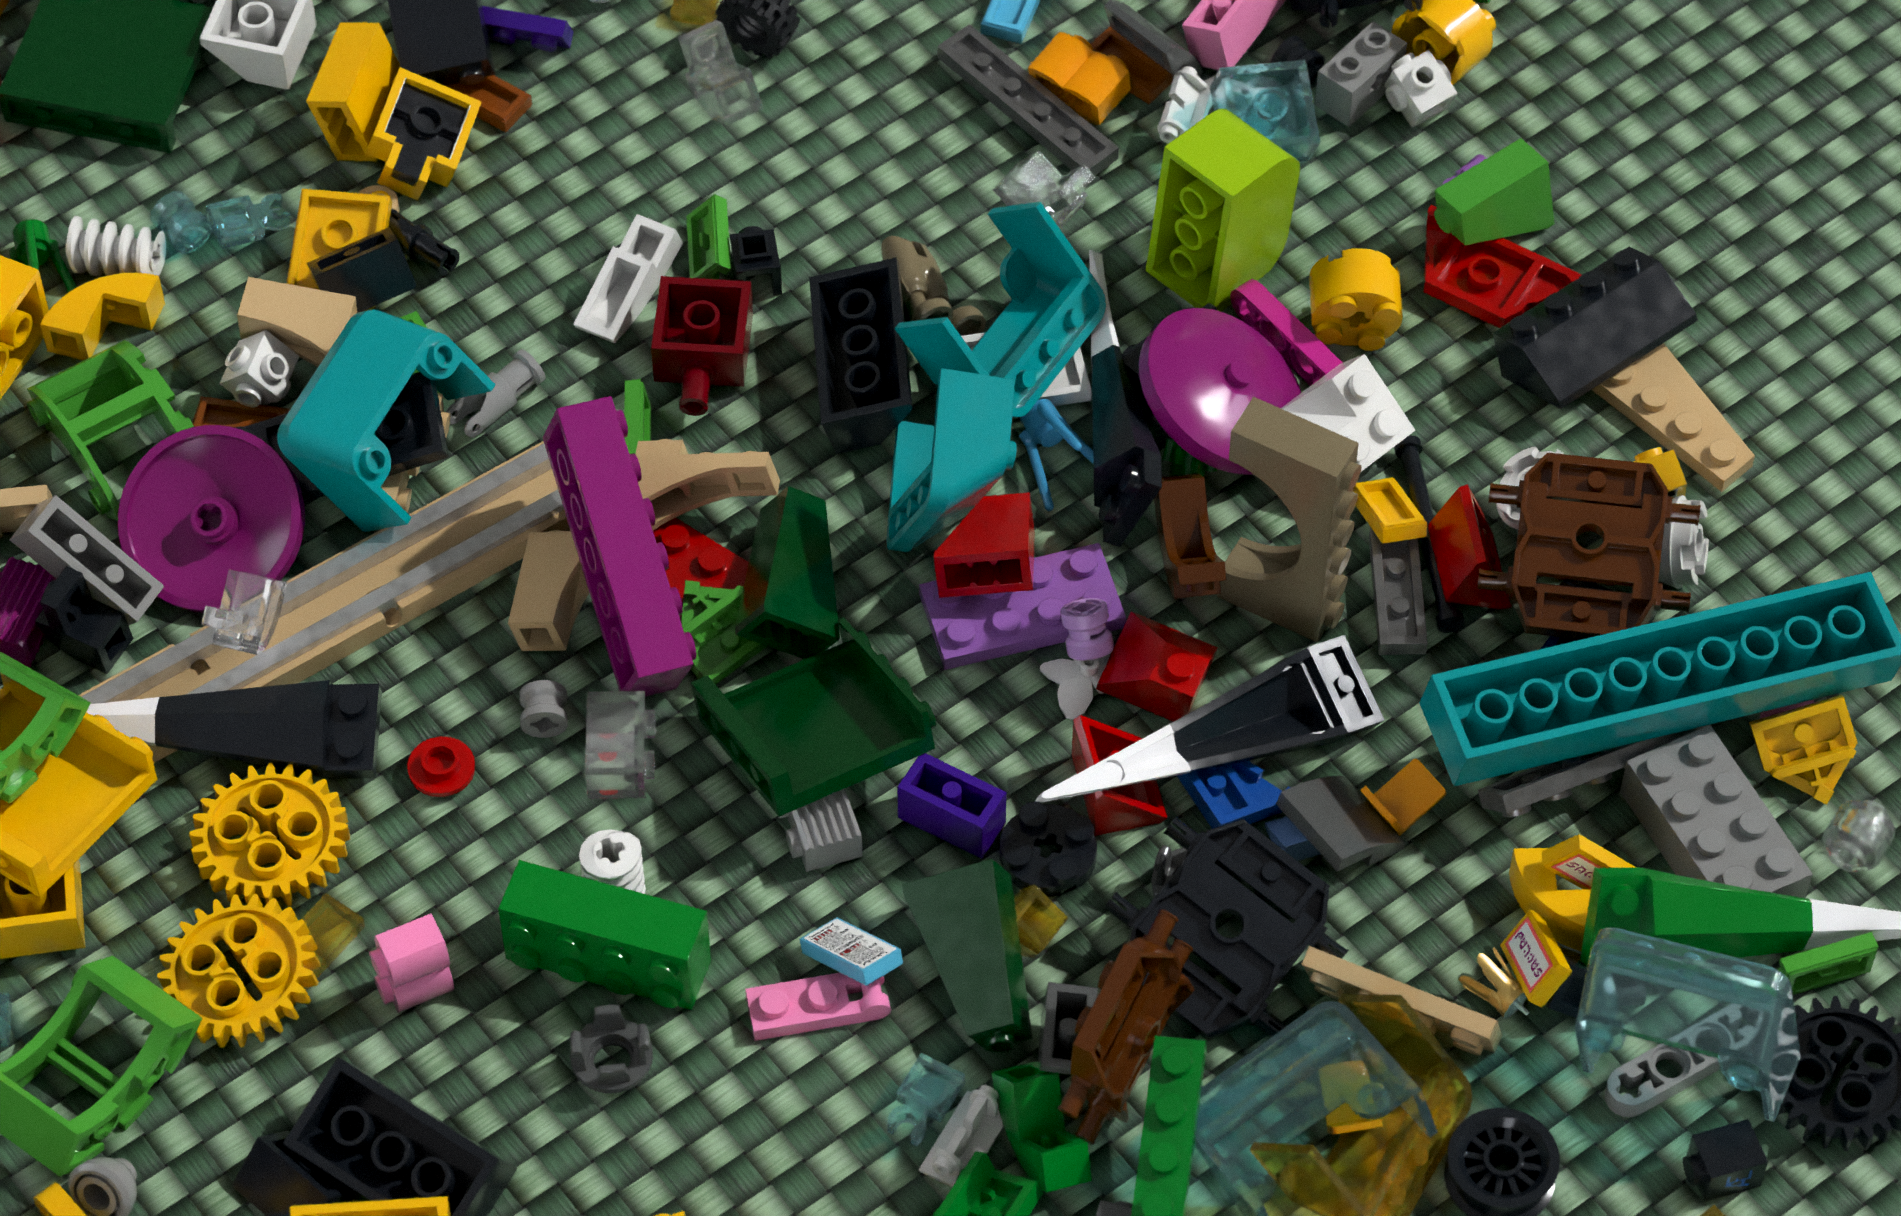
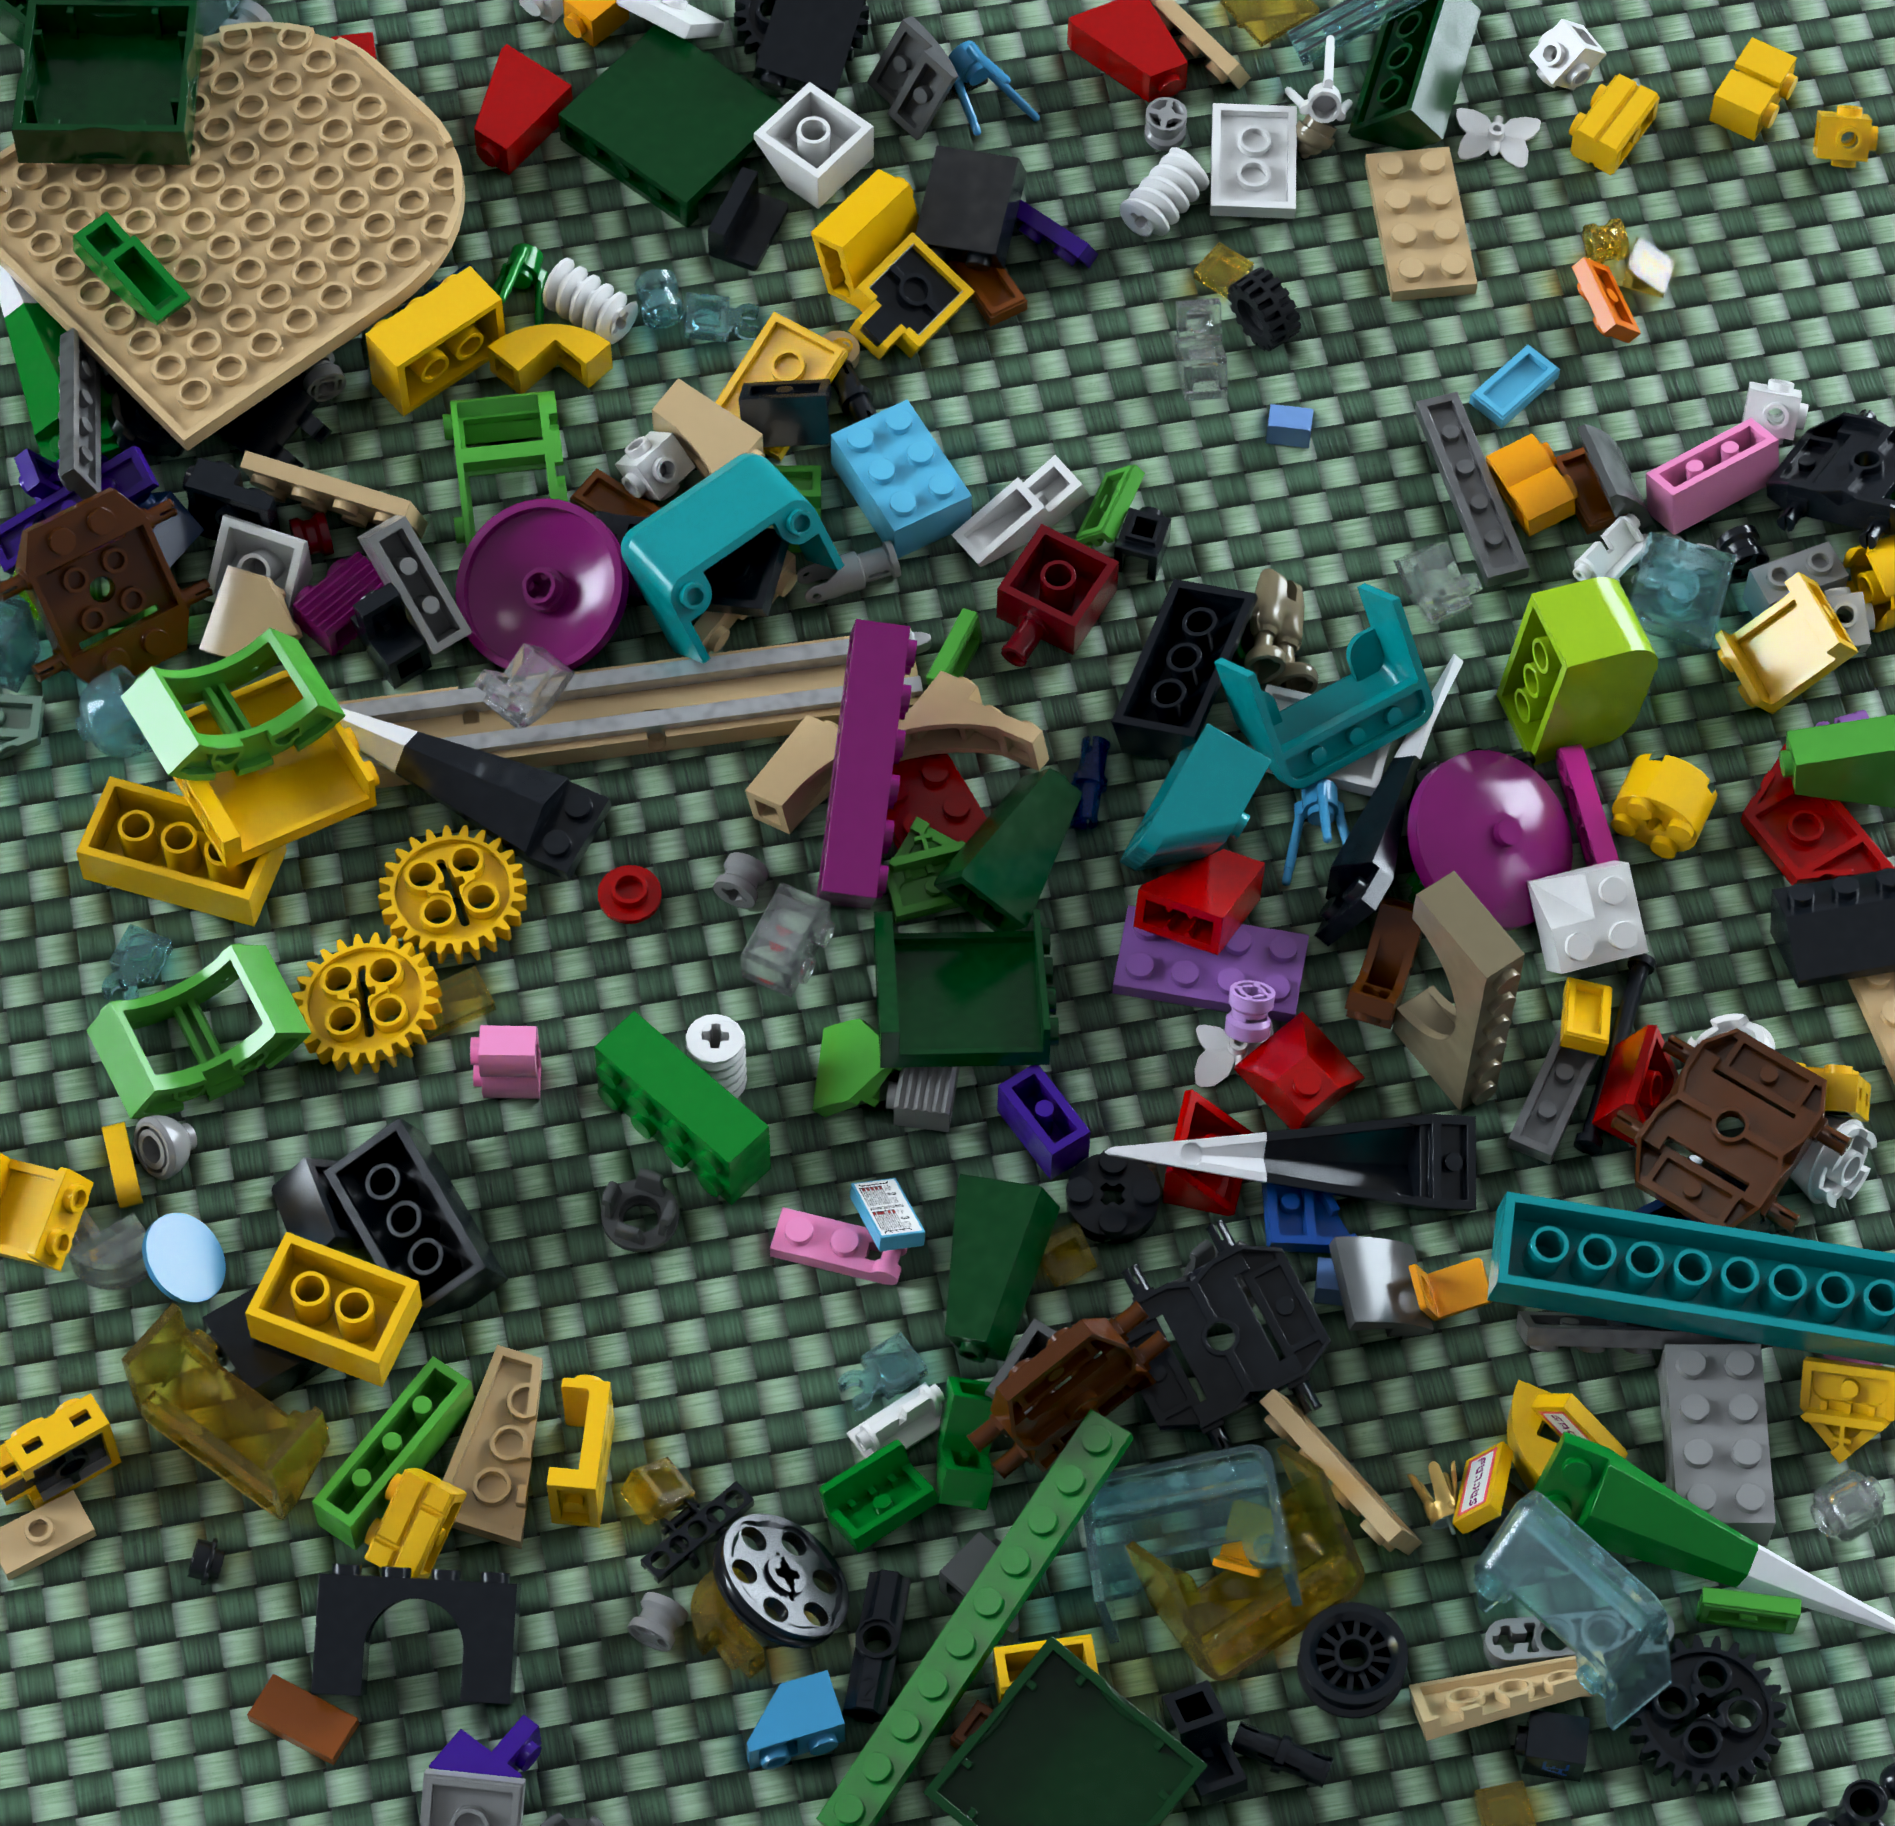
camera: 25 degrees right, 5 degrees up
none -> black panel [708,167,789,271]
none -> bright green slope [812,1018,902,1117]
none -> medium azure brick [831,399,972,558]
none -> clear blue pin [1070,736,1110,829]
none -> medium blue slope [1266,404,1313,448]
none -> tan wing [1409,1651,1614,1741]
none -> yellow panel [1714,572,1858,714]

